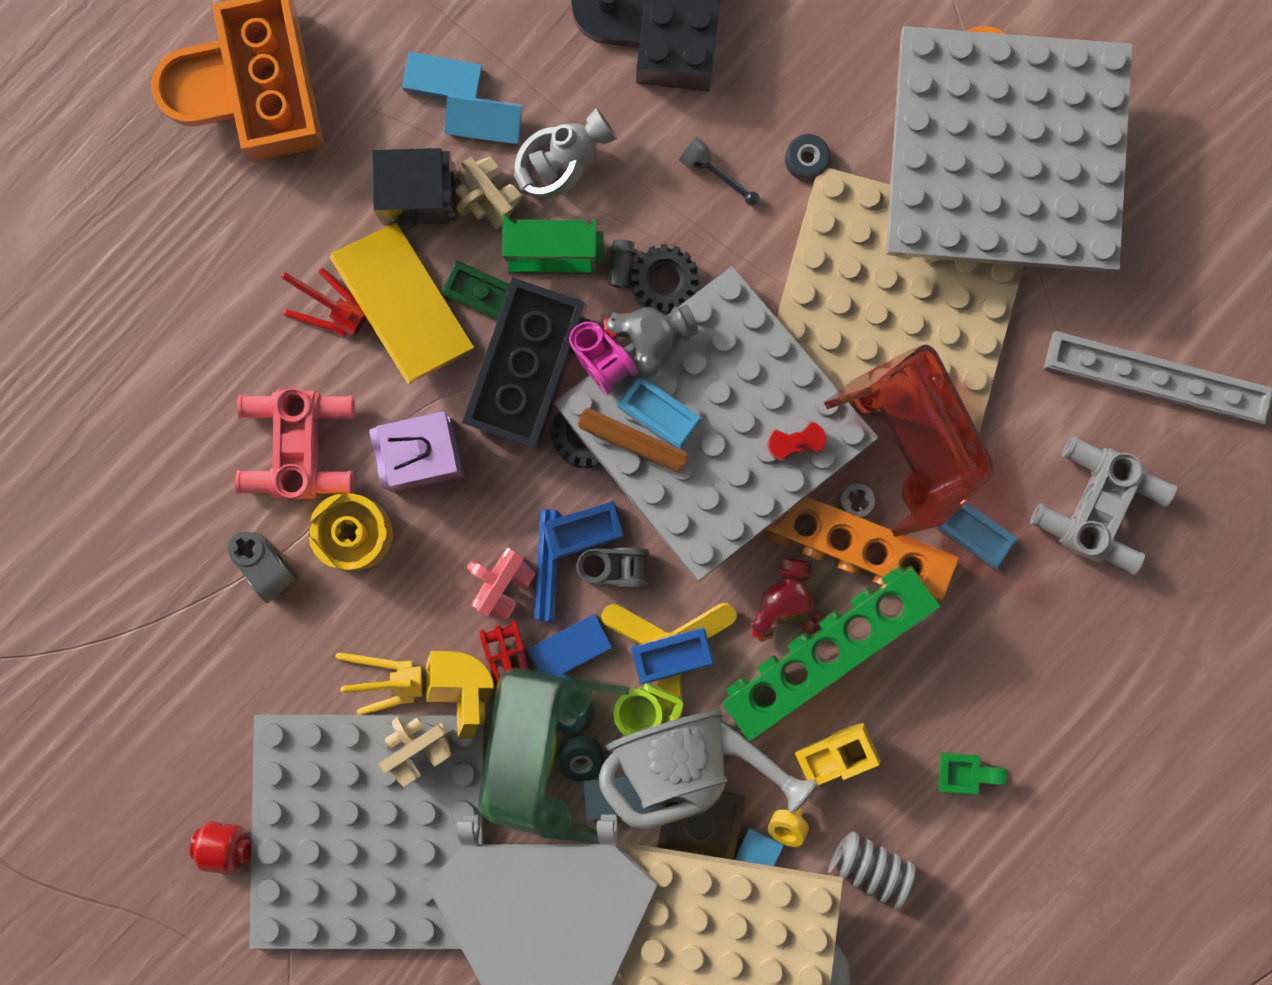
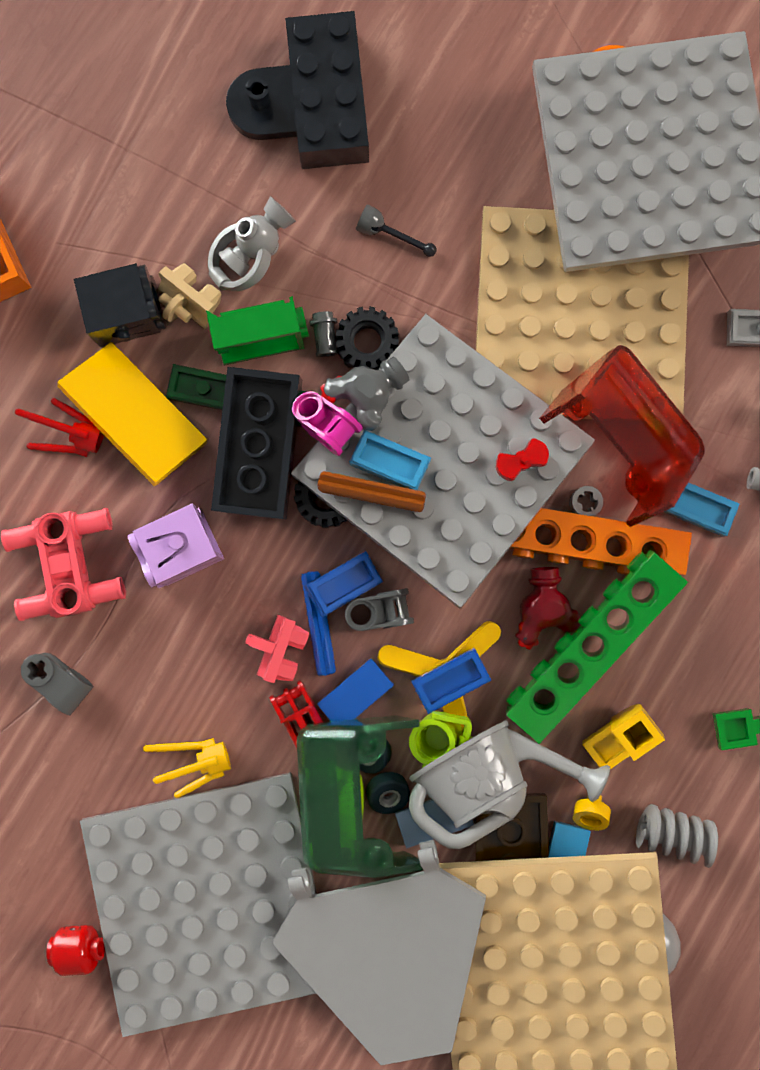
camera: 10 degrees left, 0 degrees up
yellow brick [309,493,394,571] -> none
tan hips [378,716,453,787] -> none
dark azure tile [402,52,483,99] -> none
yellow brick [425,651,494,739] -> none
dark azure tile [444,94,523,144] -> none
black wheel [785,134,830,181] -> none

